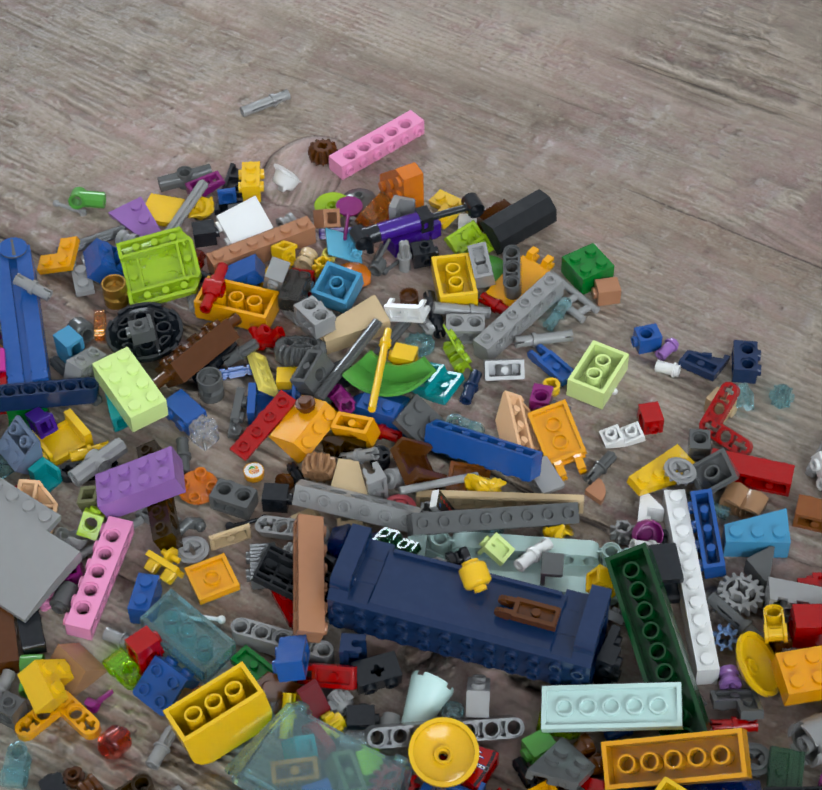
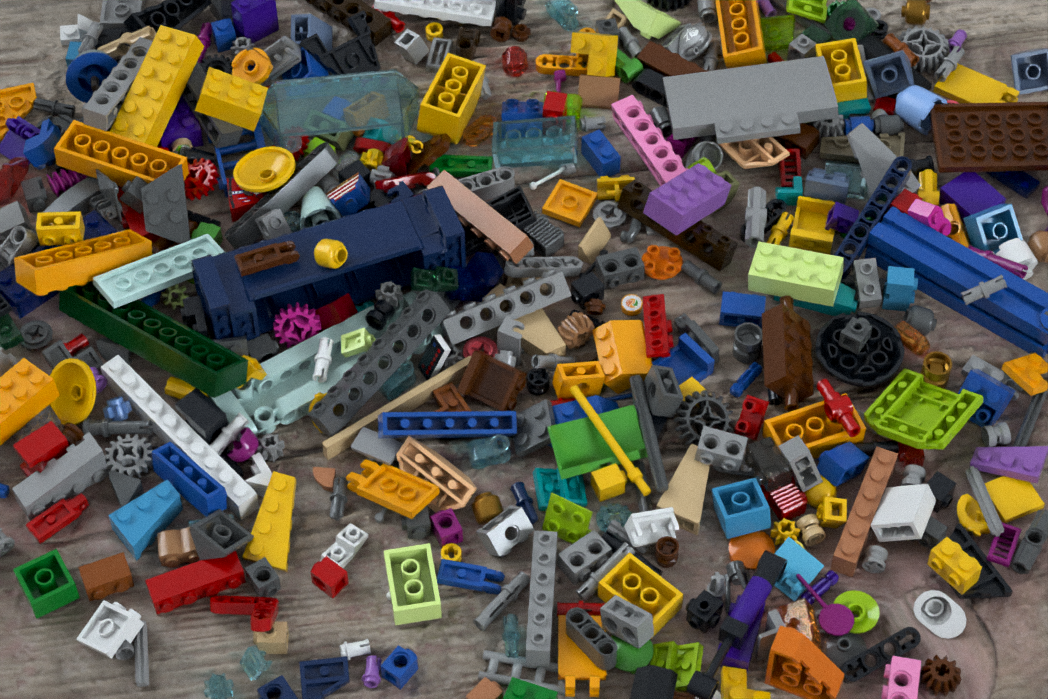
camera: 140 degrees right, 5 degrees up
clear brick [189,414,219,451] -> none
blue slope [217,187,237,205] -> none
dark grey axle [222,339,259,367] -> none
light yellow tile [247,351,278,397] -> none
blue brick [272,634,310,682] -> none
reddish brown plate [295,395,316,414] -> none
nougat brick [313,208,341,229] -> none
magenta piece [327,384,356,413] -> none
light grey bar [399,472,479,495] -> none
yellow hat [464,473,507,492] -> none
dark grey panel [540,552,564,586] -> none
light grey gear [663,457,697,486] -> none
yellow piece [763,604,788,644] -> none
none -> blue torso [326,172,370,217]
none -> pearl gold head [471,492,504,525]
none -> black beam [839,627,921,684]
none -> light grey wheel [900,465,927,486]

